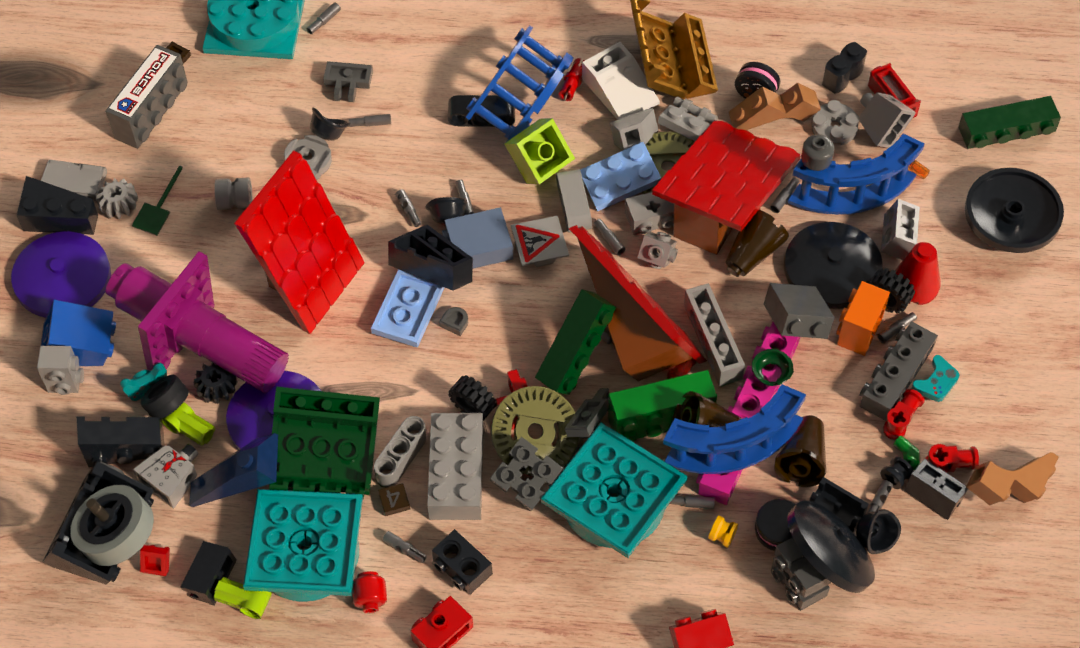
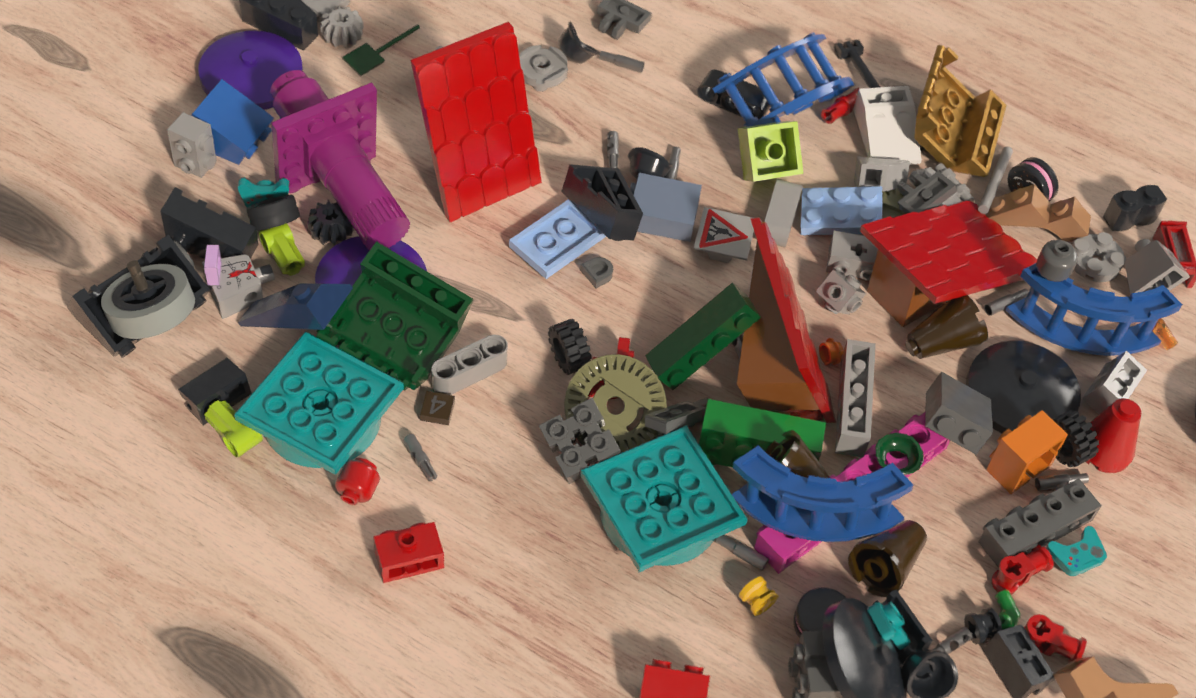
camera: 20 degrees right, 5 degrees down
red tile [140,545,170,576] -> none
light grey brick [427,413,484,520] -> none
black brick [432,529,493,595] -> none
flat silver pin [594,219,626,255] -> none
none -> lavender tile [204,245,222,285]
none -> orange plate [819,338,844,365]
none -> black hinge [834,39,881,88]
none -> teal piece [867,602,910,650]
none -> dark grey hinge [897,171,957,214]
none -> light grey bar [978,147,1013,214]

